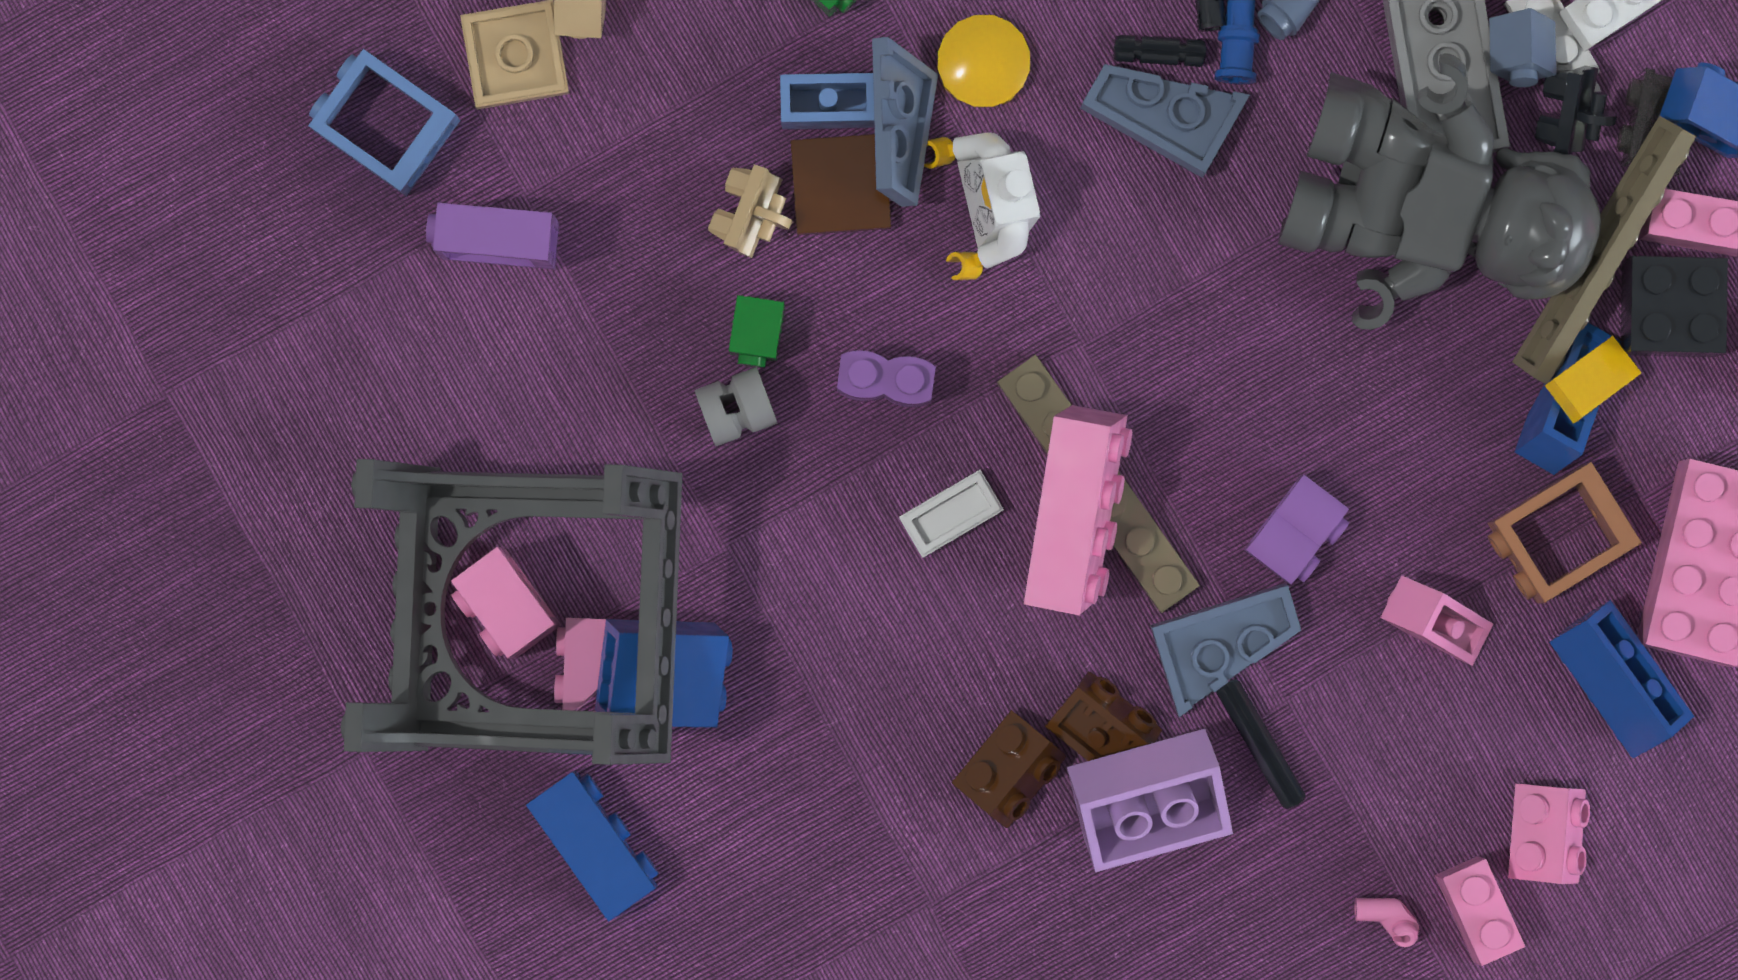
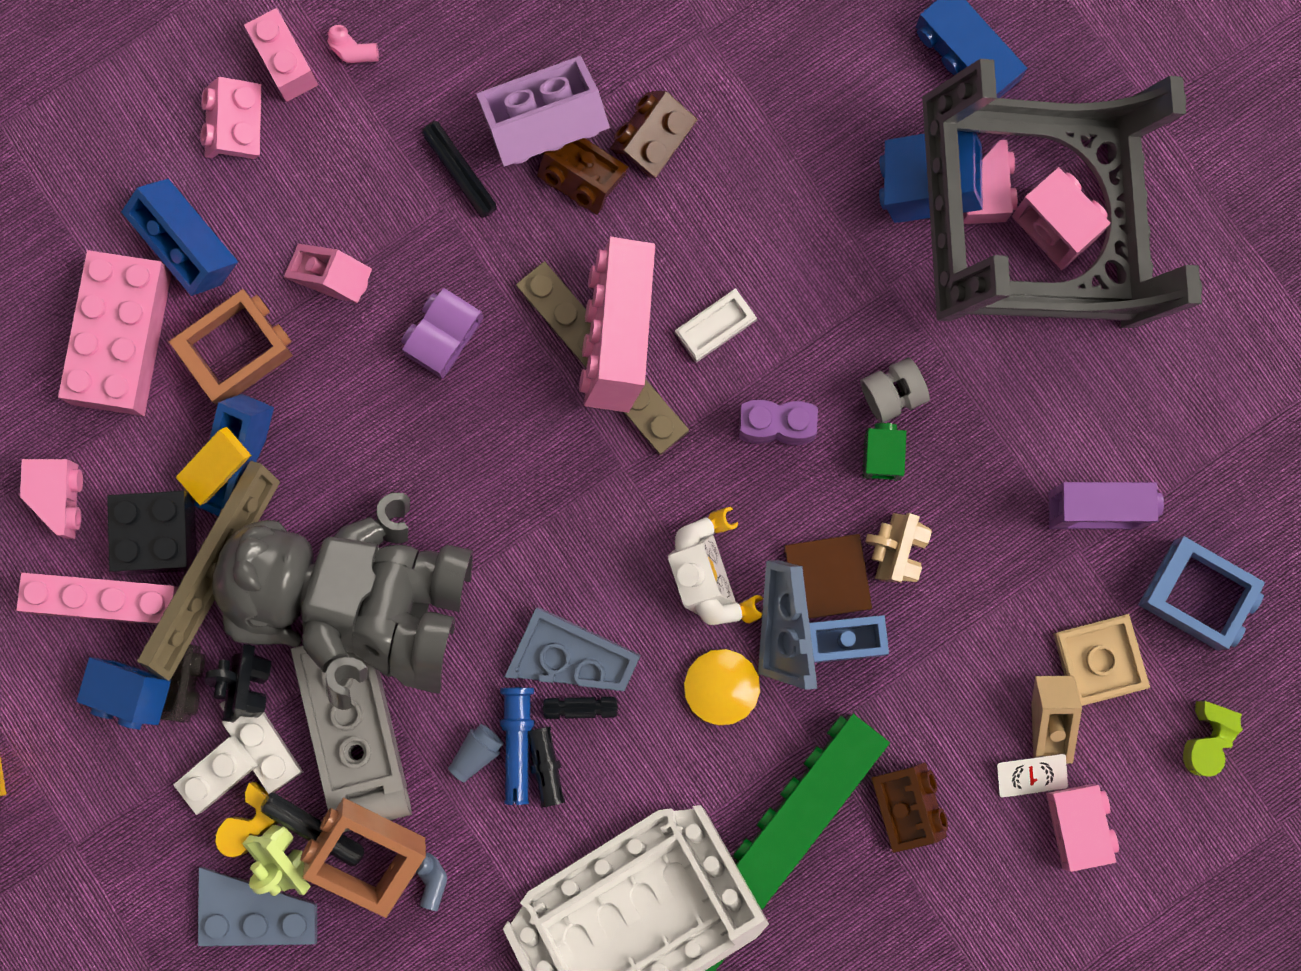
camera: 175 degrees right, 5 degrees down
sand blue wing [1150,583,1301,717] -> none
sand blue brick [1489,8,1556,87] -> none

